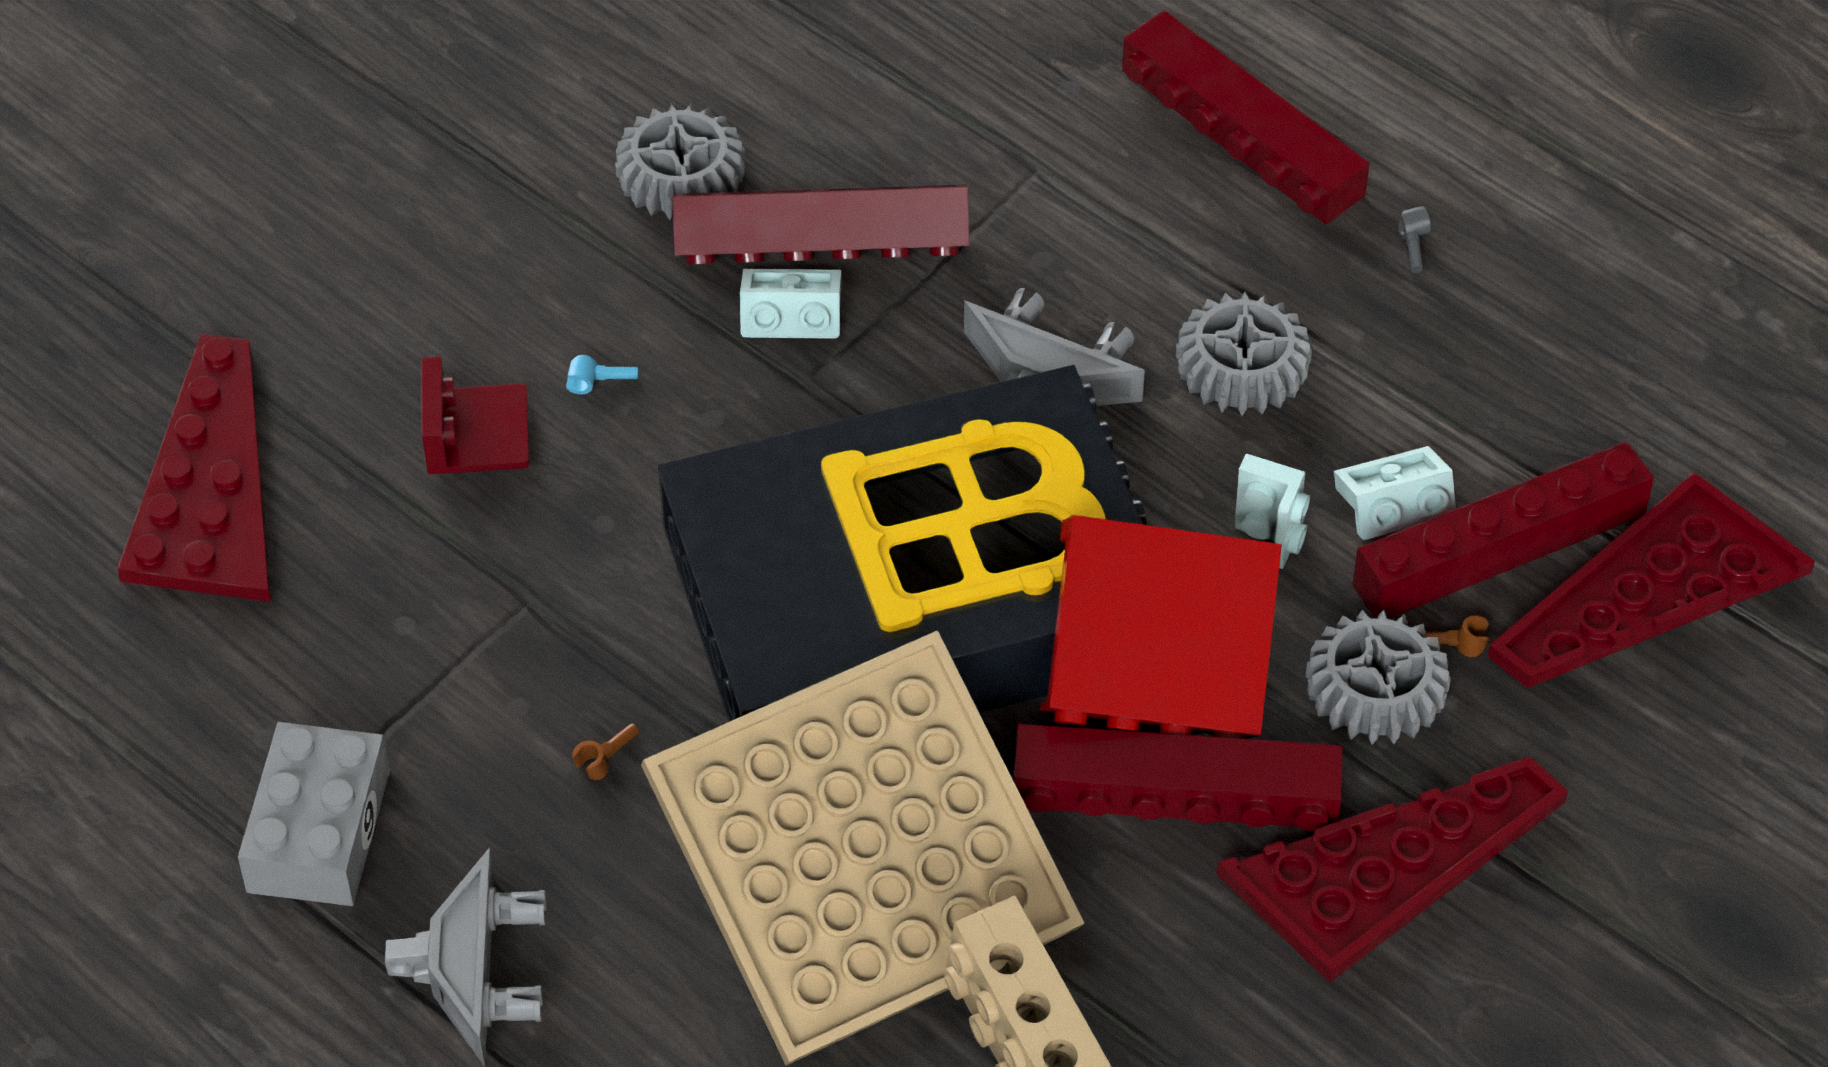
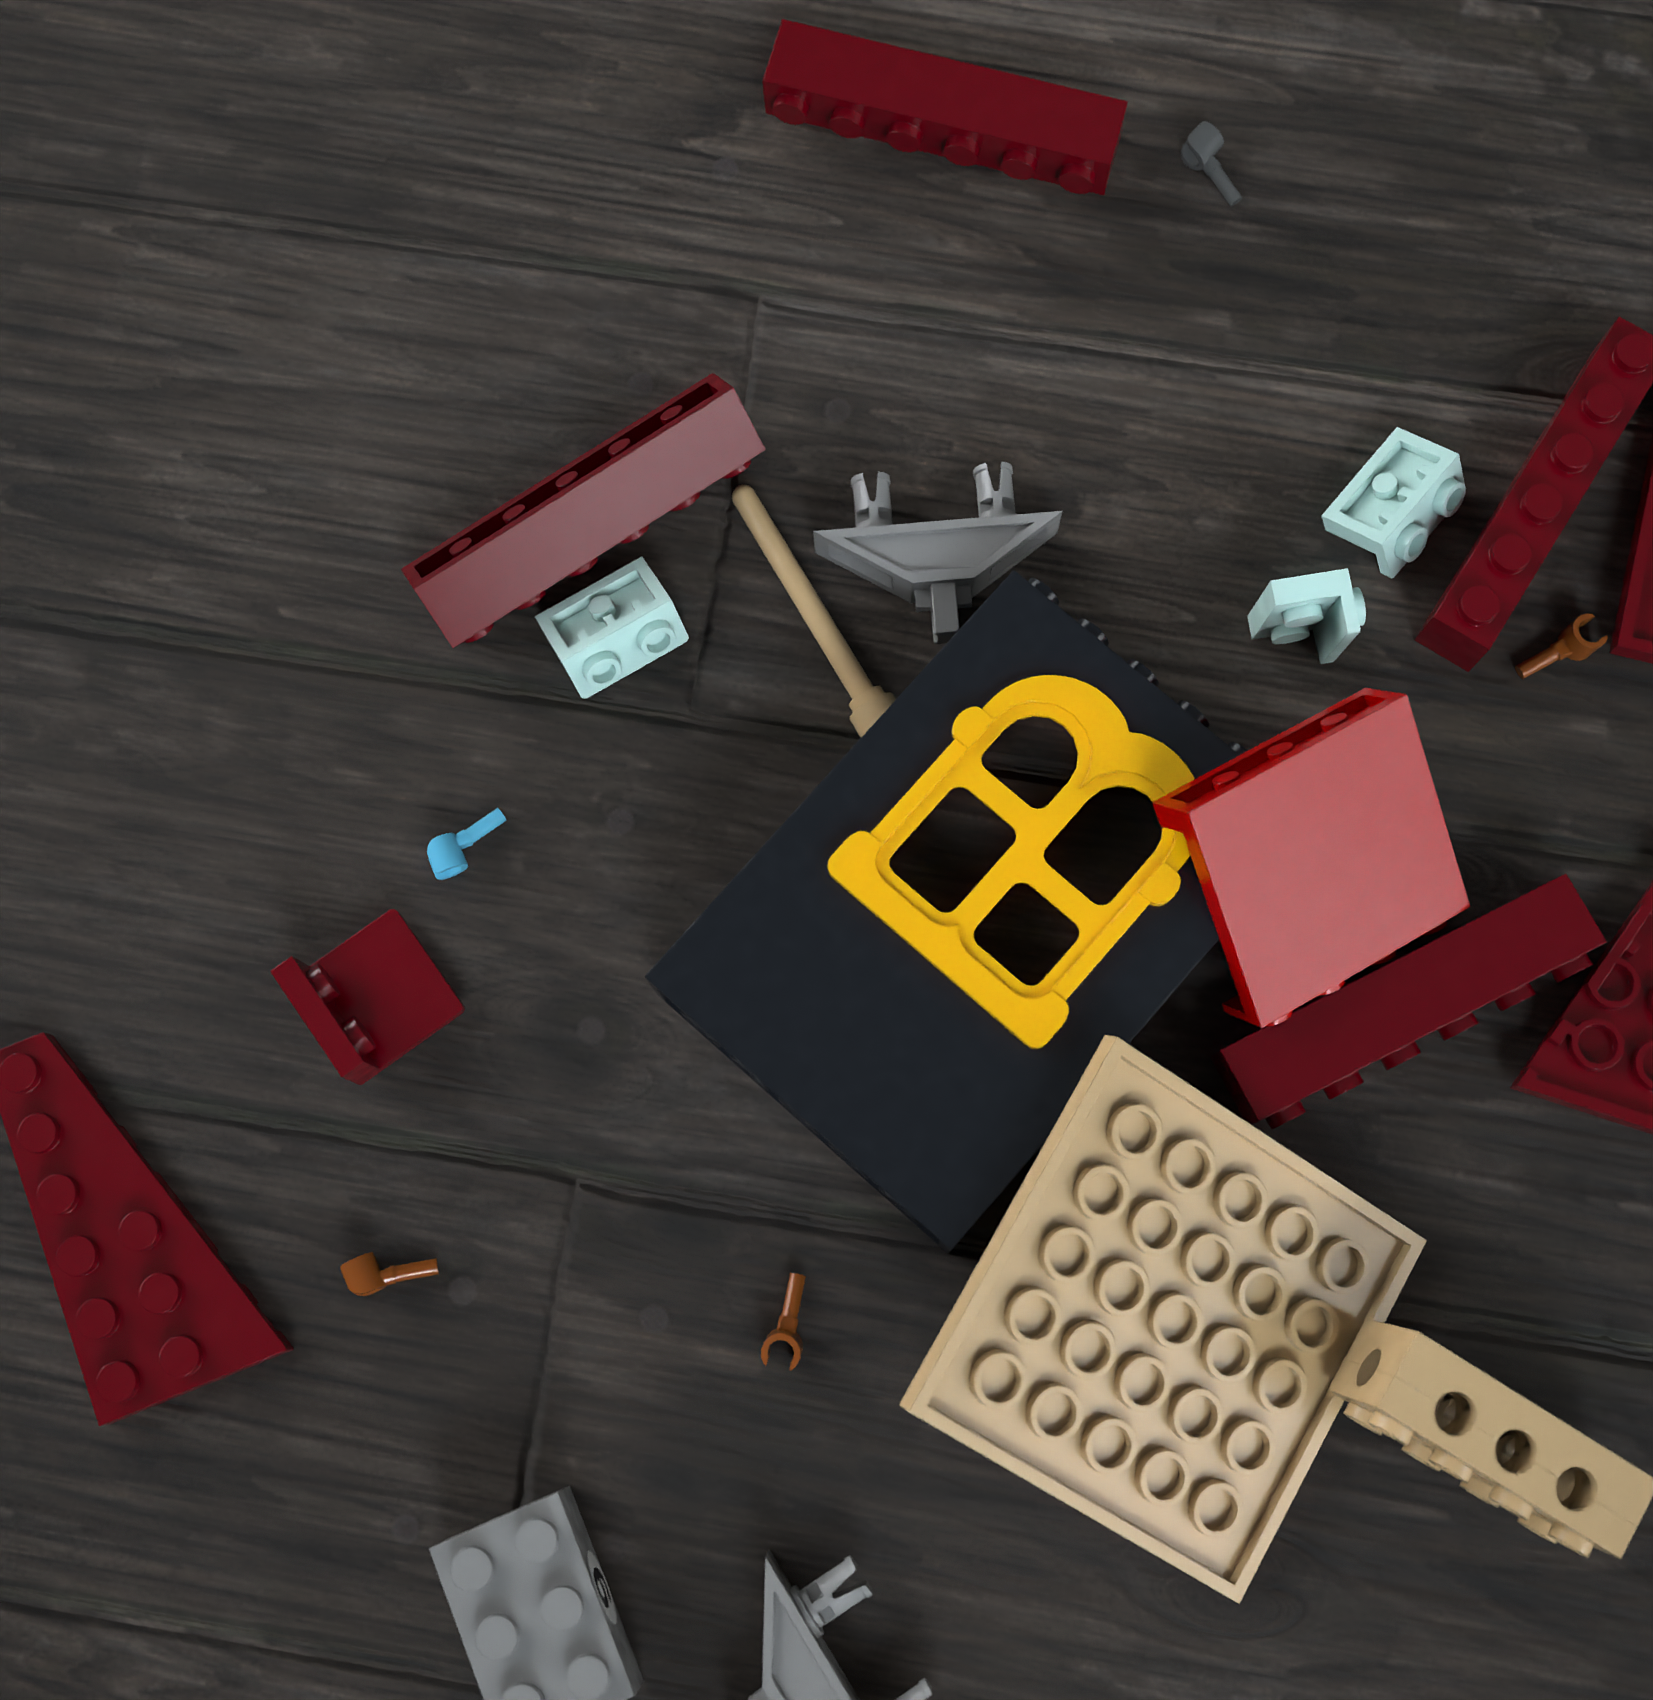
camera: 25 degrees left, 25 degrees up
light grey gear [615,103,745,221] -> none
light grey gear [1176,291,1312,416] -> none
light grey gear [1306,609,1451,745] -> none
none -> dark orange hand [340,1252,439,1297]
none -> tan piece [732,485,896,737]

